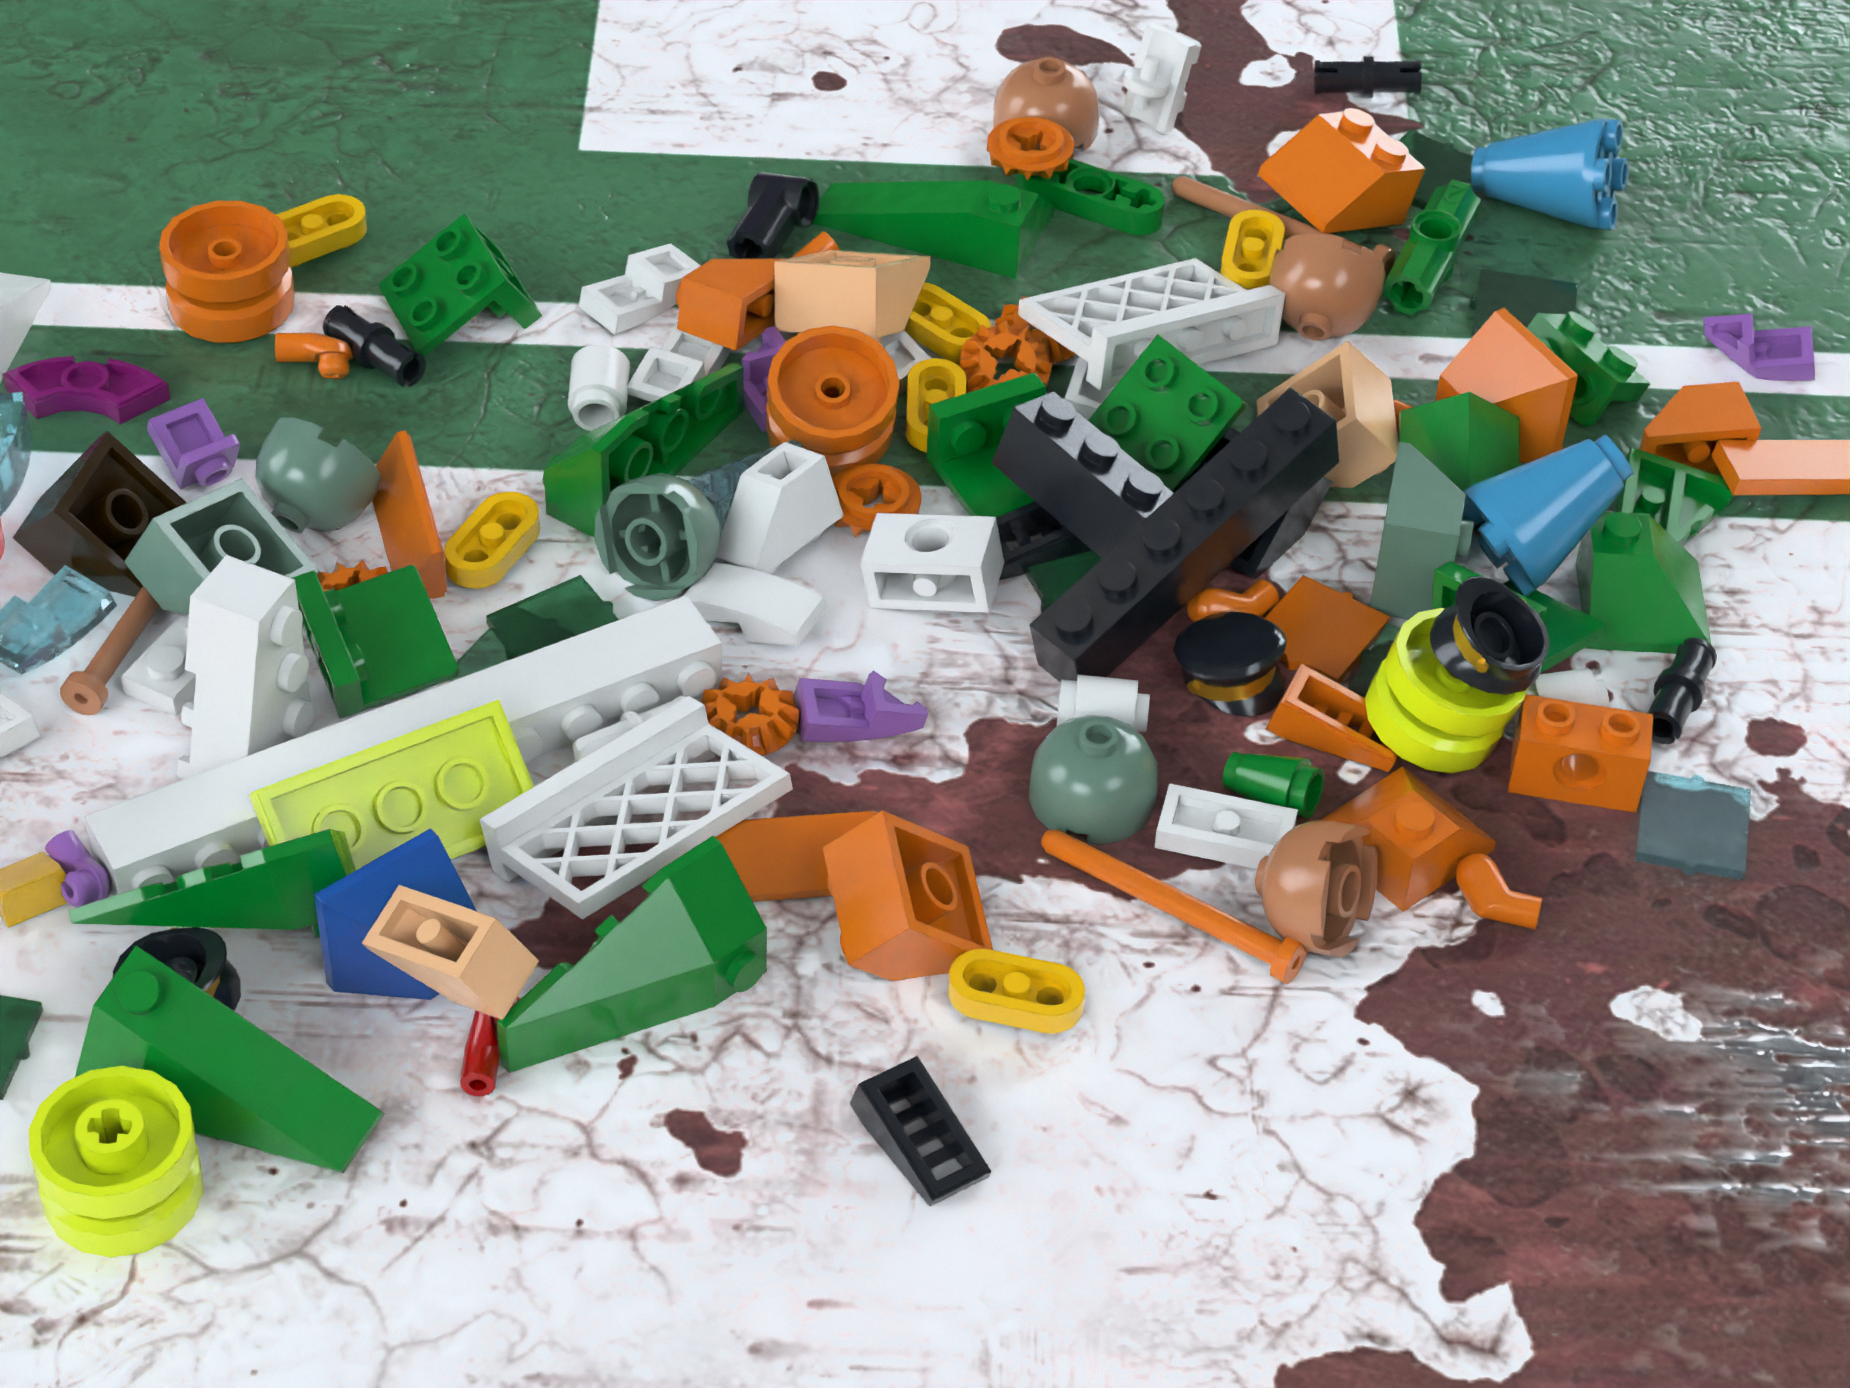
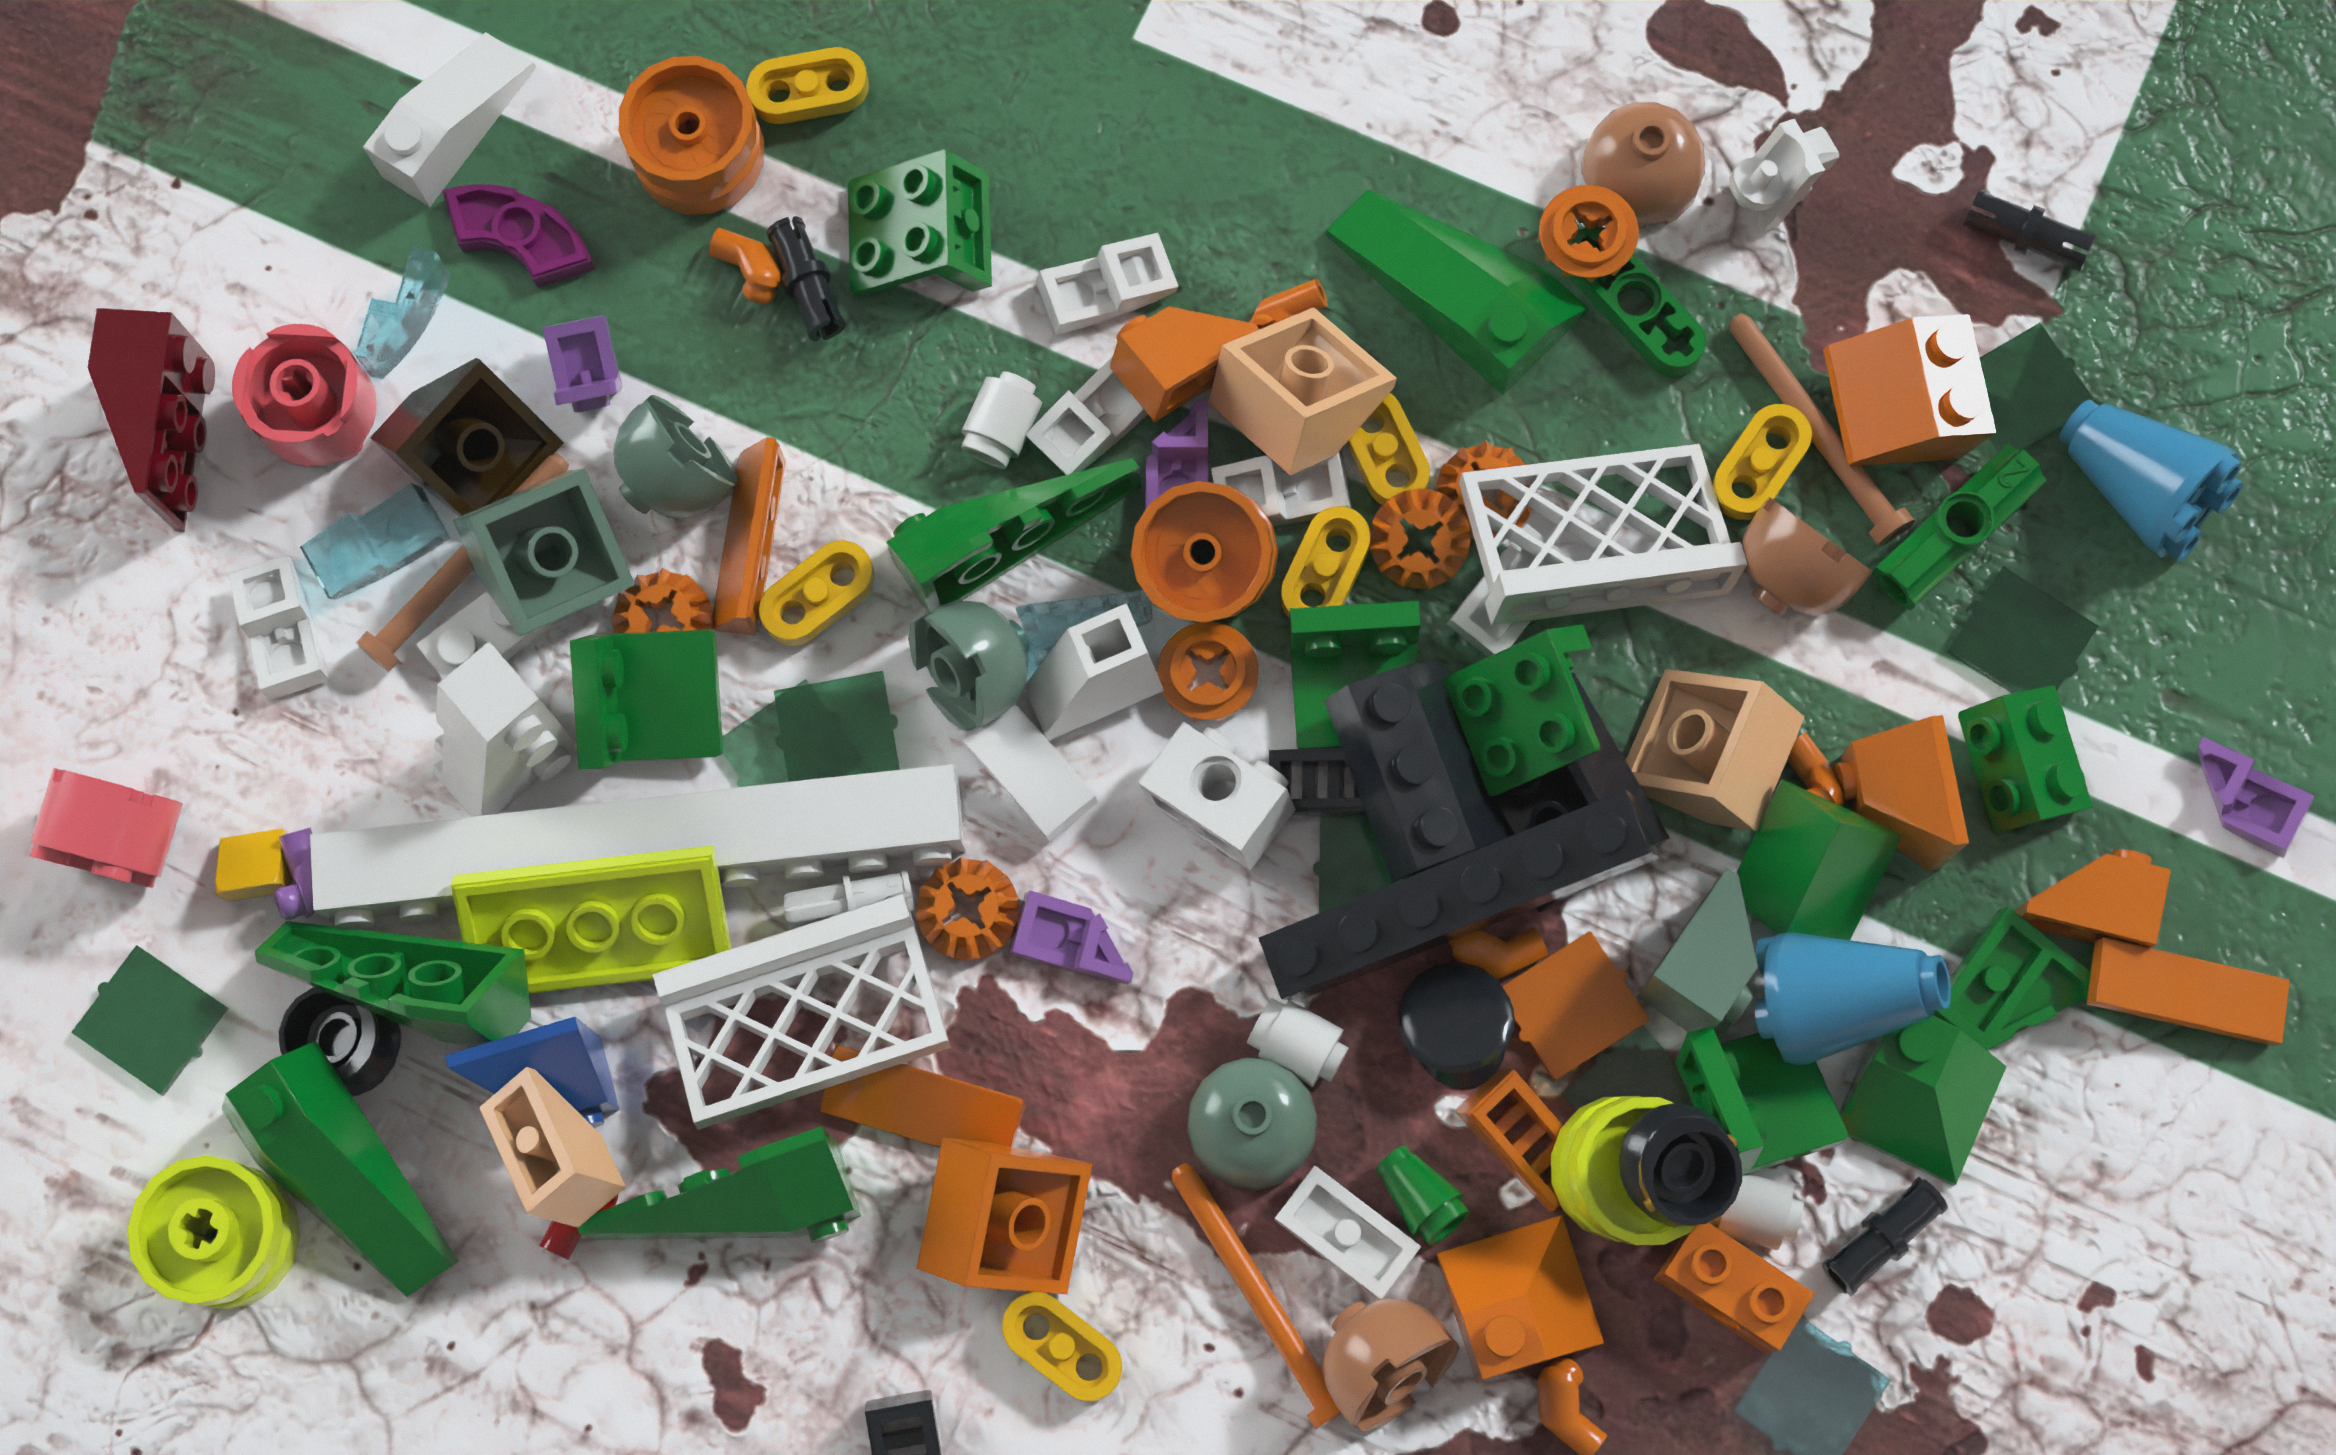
camera: 30 degrees right, 30 degrees up
black piece [726,172,820,259] -> none

